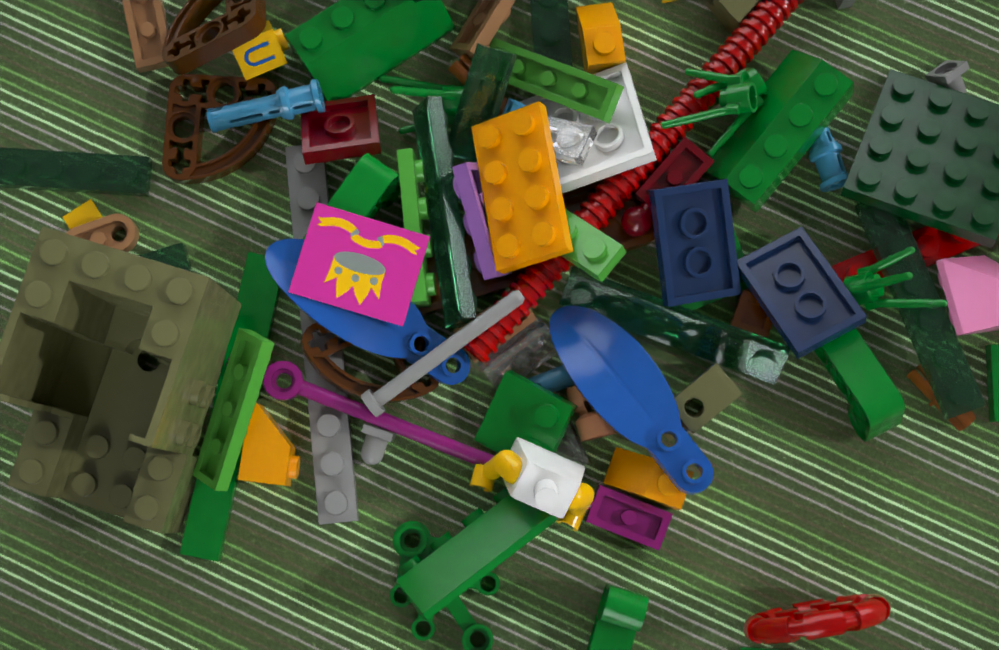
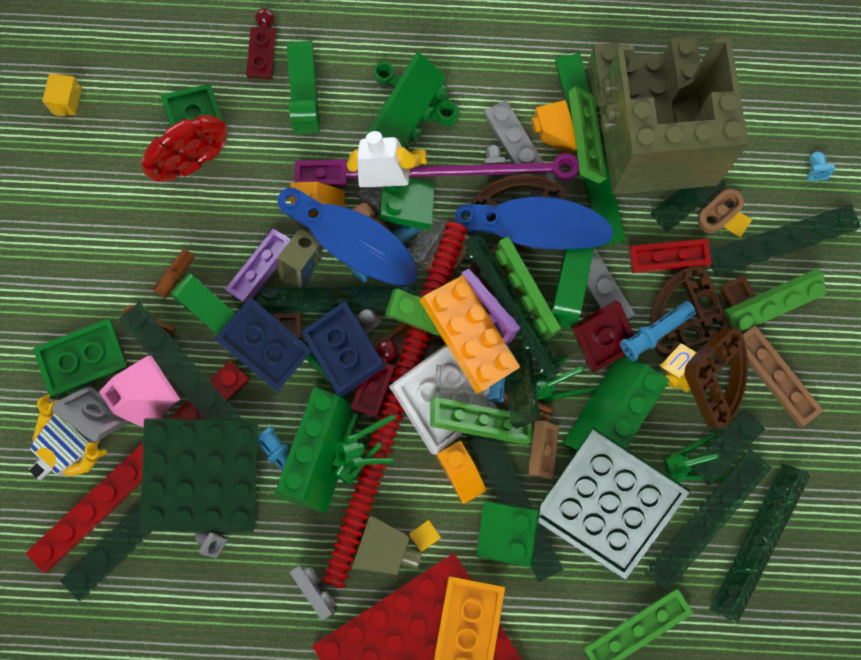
camera: 155 degrees right, 5 degrees down
dark pink sticker [288,202,430,326] -> none
light grey bar [361,290,525,417] -> none
green plant [843,246,948,310] -> none
none -> dark orange axle [152,249,195,299]
none -> medium lavender plate [225,229,291,304]
none -> light grey piece [356,306,382,335]
none -> red plate [628,239,712,274]
none -> reddish brown plate [719,275,756,308]
none -> bright green plate [724,269,826,333]

